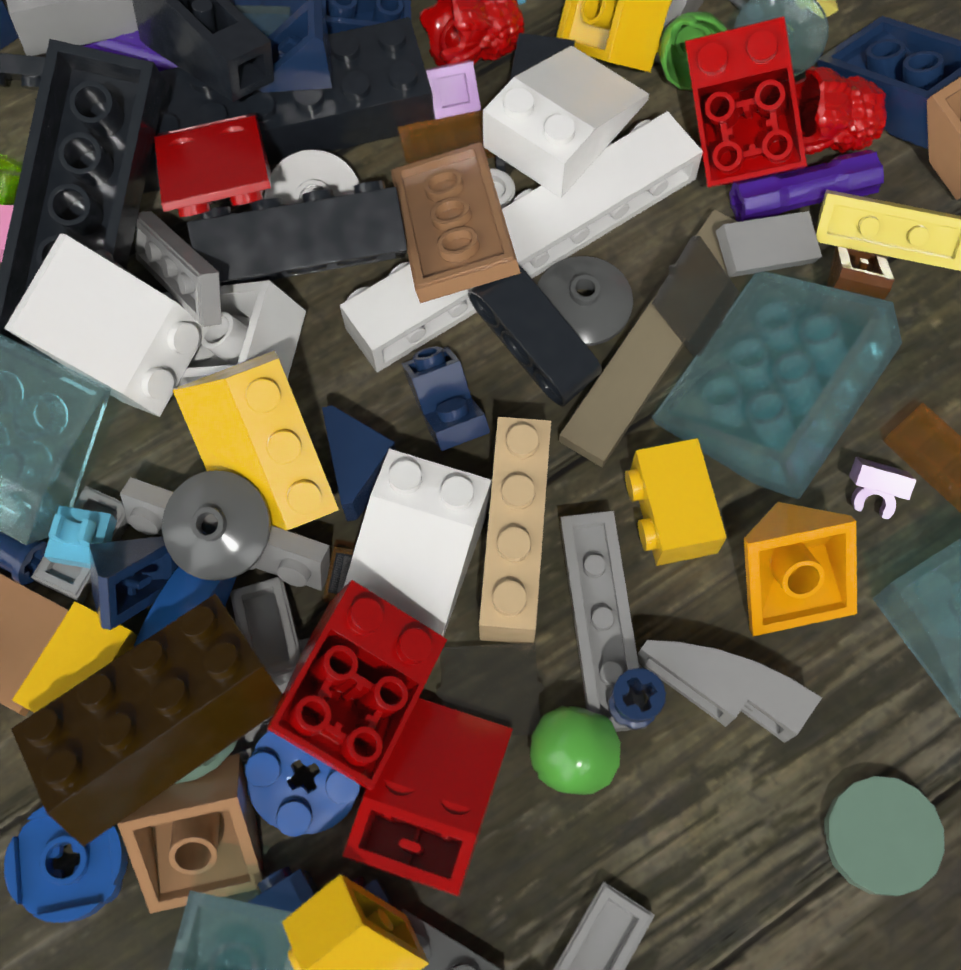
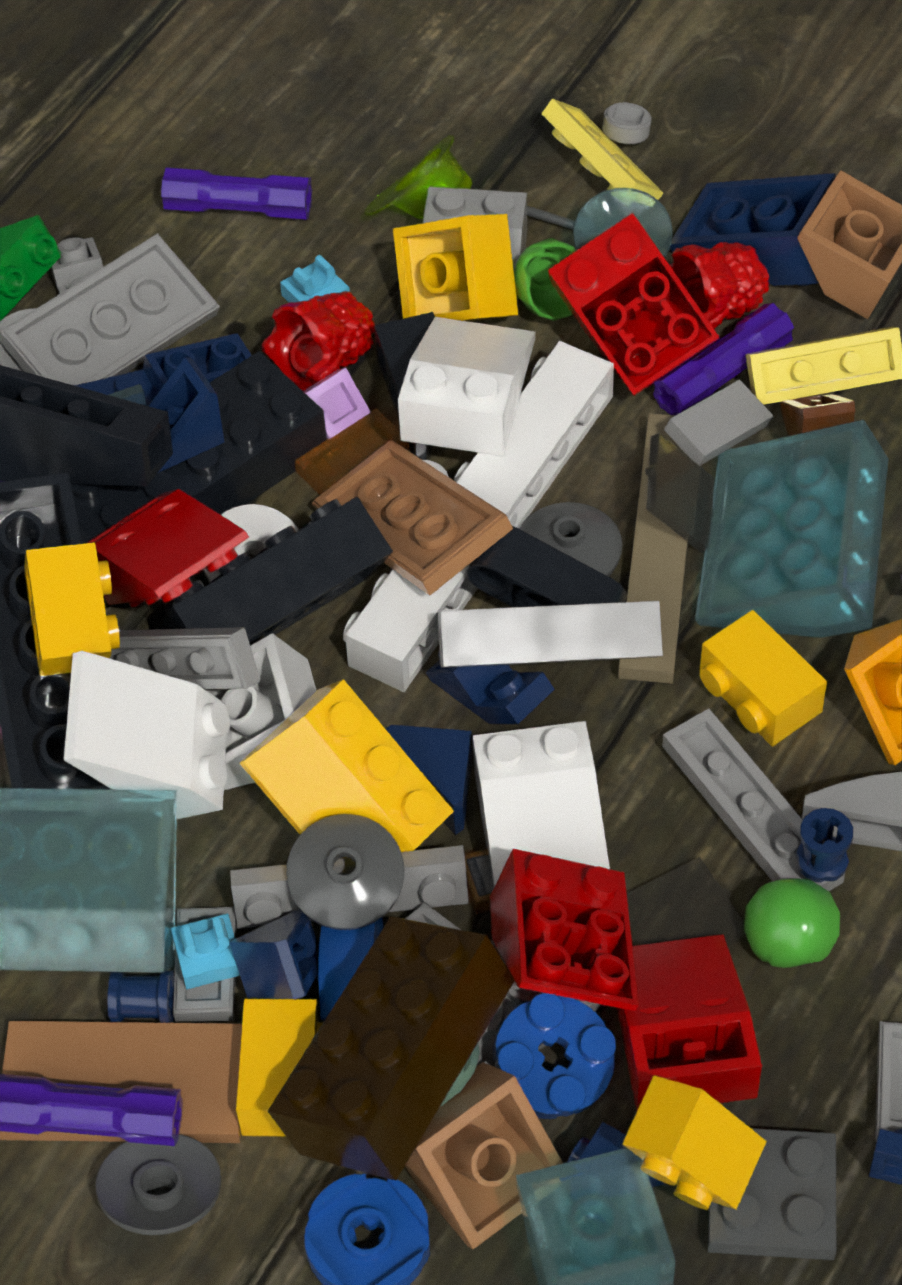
camera: 25 degrees left, 15 degrees down
tan brick [479,417,551,645] -> none
none -> yellow brick [24,543,120,676]
none -> tile [438,601,663,668]

